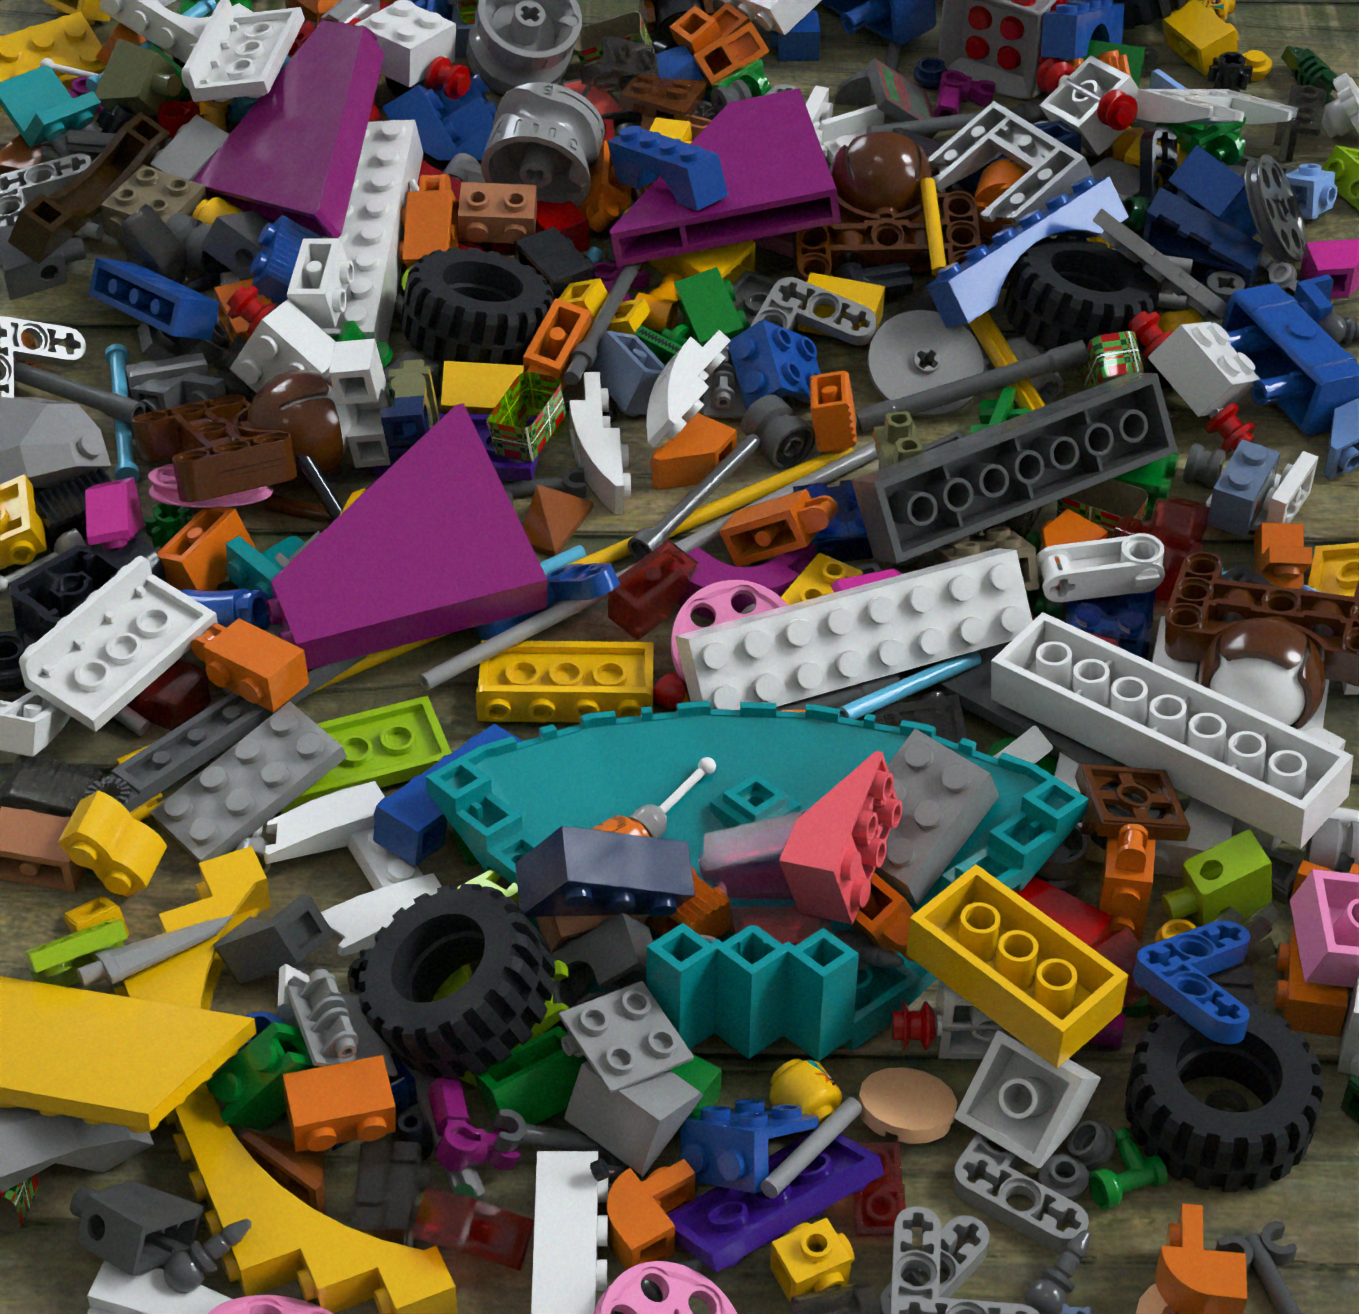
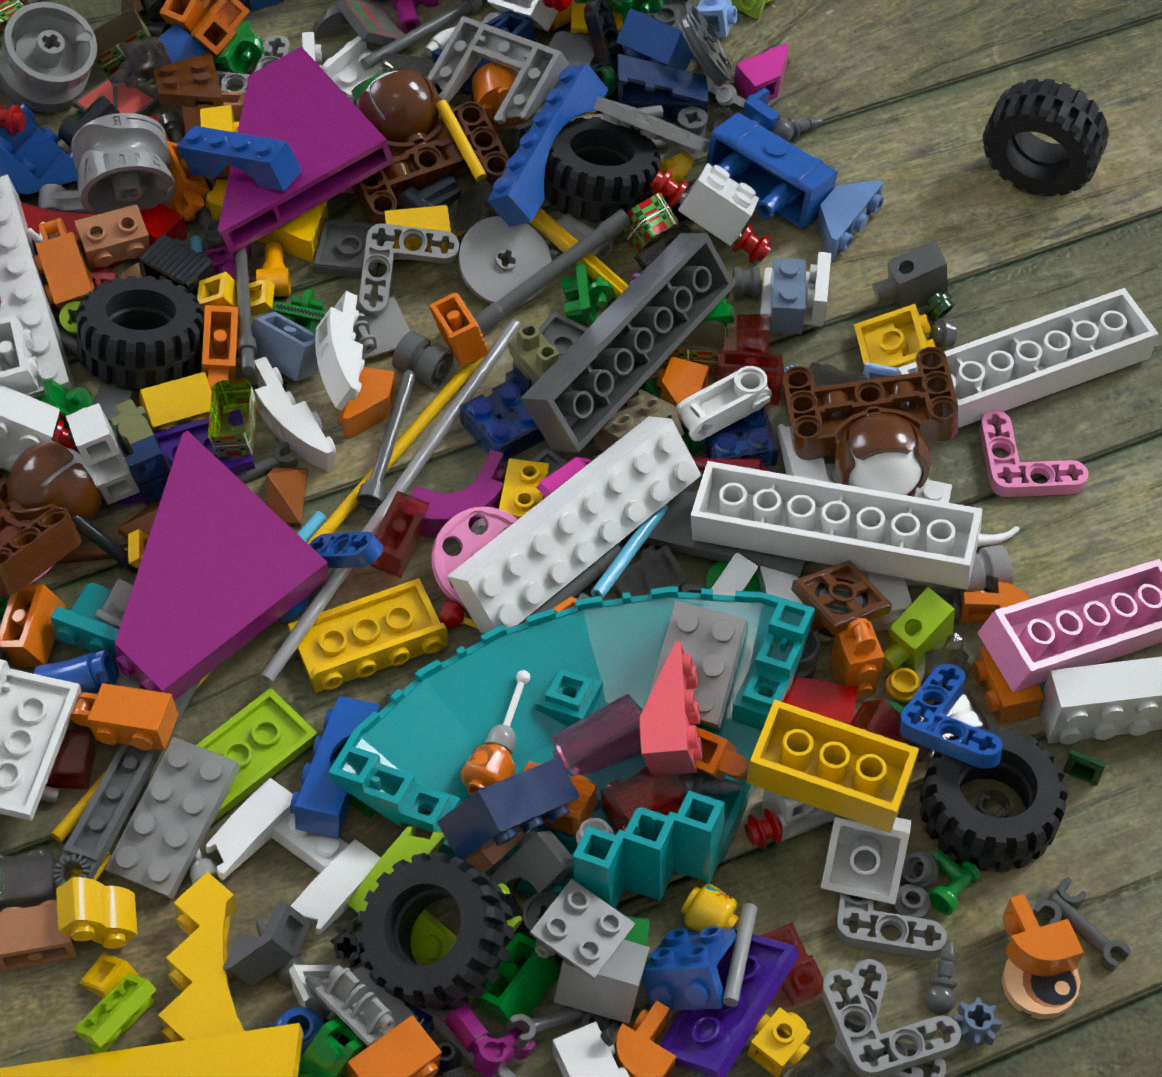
camera: 25 degrees left, 10 degrees up
light grey bar [77,915,234,987] -> none
green brick [674,267,749,347] -> none
dark grey wheel [711,80,752,116] -> none
orange brick [719,489,838,567] -> none
blue bracket [728,319,821,410] -> none
light nougat tile [858,1067,957,1144] -> none
orange brick [1254,523,1312,590] -> none

